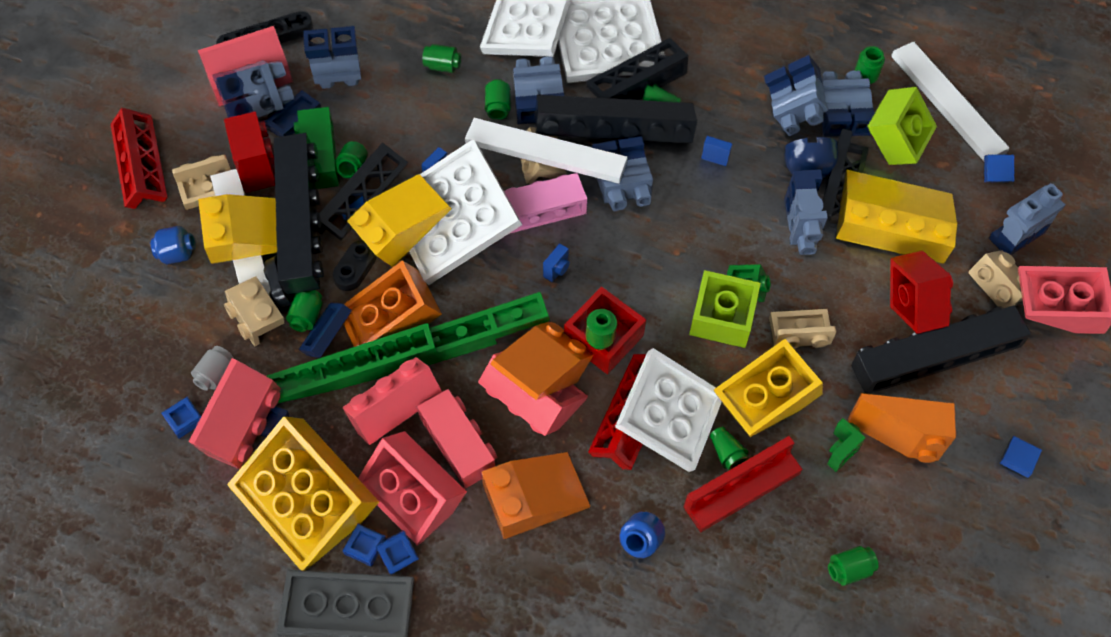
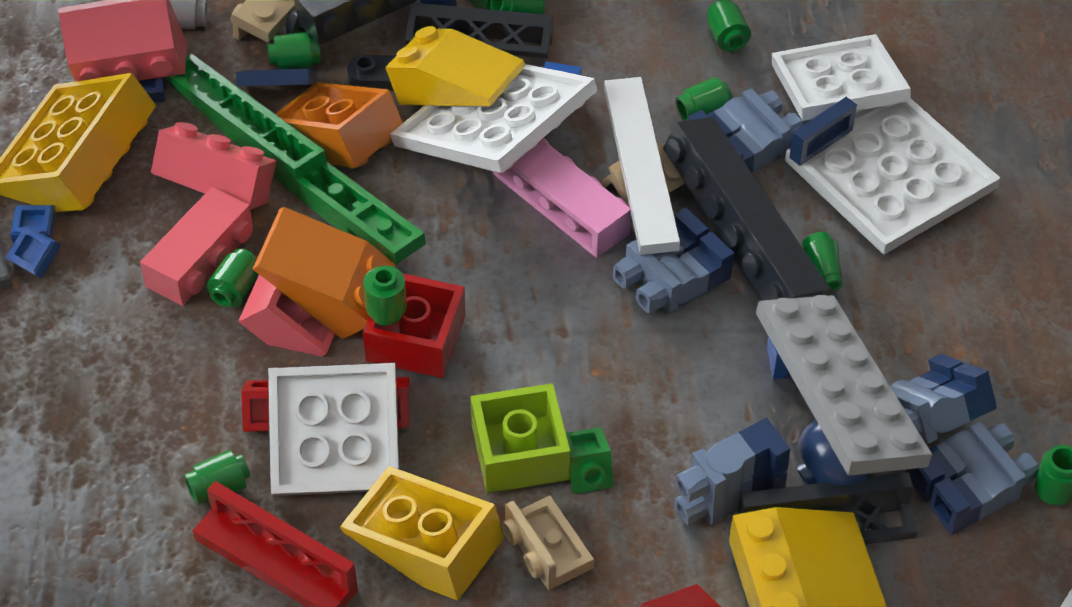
camera: 65 degrees right, 10 degrees down
coral slope [358,431,467,545] -> none
orange slope [481,452,590,539] -> none
blue plate [543,243,570,282] -> none
black fence [586,38,688,100] -> none
blue head [619,512,665,558] -> none
green cone [710,427,750,471] -> none
lime brick [867,87,937,165] -> none
none -> green brick [183,450,251,506]
none -> green brick [207,249,259,307]
none -> light grey plate [756,295,932,475]
none -> dark blue tile [789,96,857,166]

